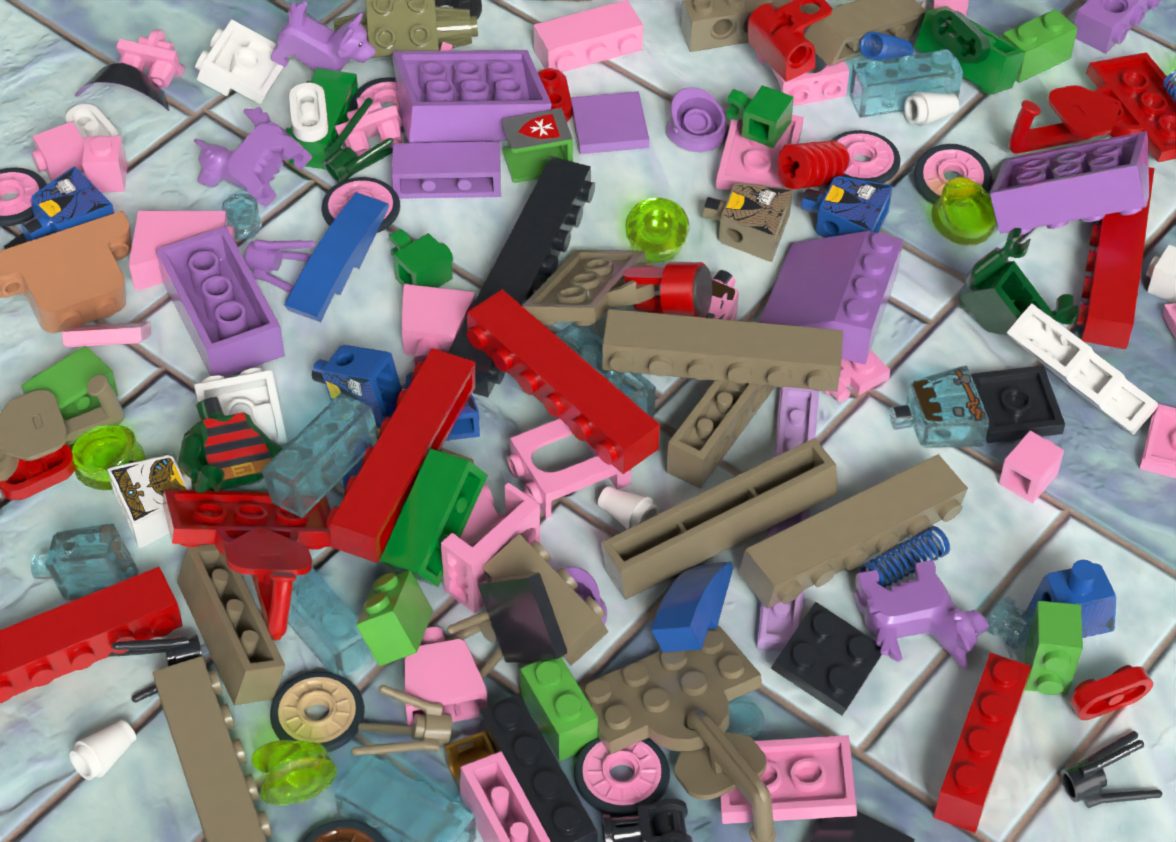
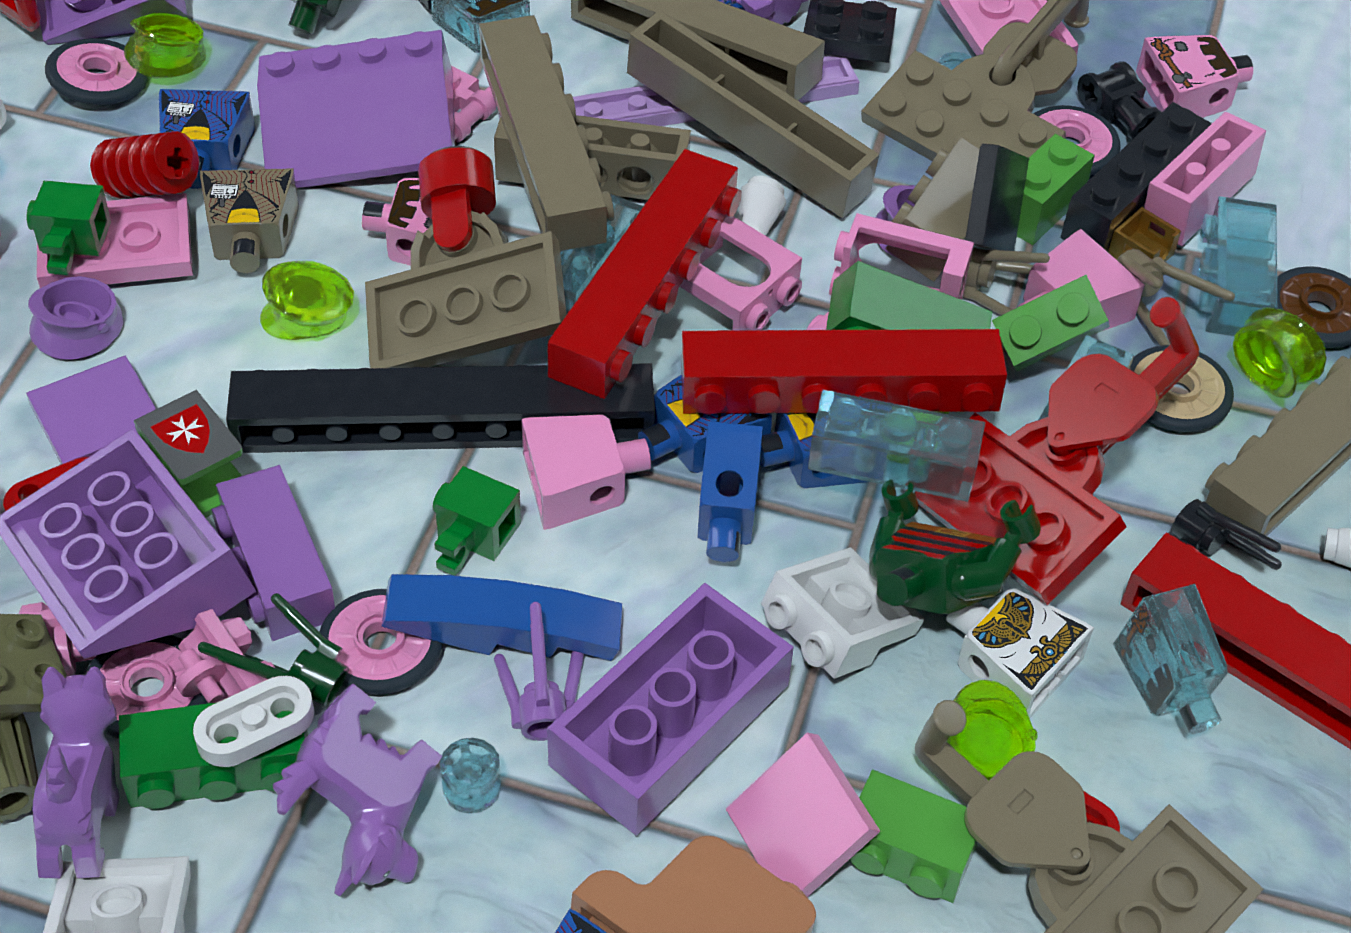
camera: 115 degrees left, 0 degrees up
bright pink slope [129,211,235,290] -> none
dark tan brick [177,544,285,706] -> none
blue slope [651,562,734,652] -> none
bright pink wheel [831,130,901,184] -> none

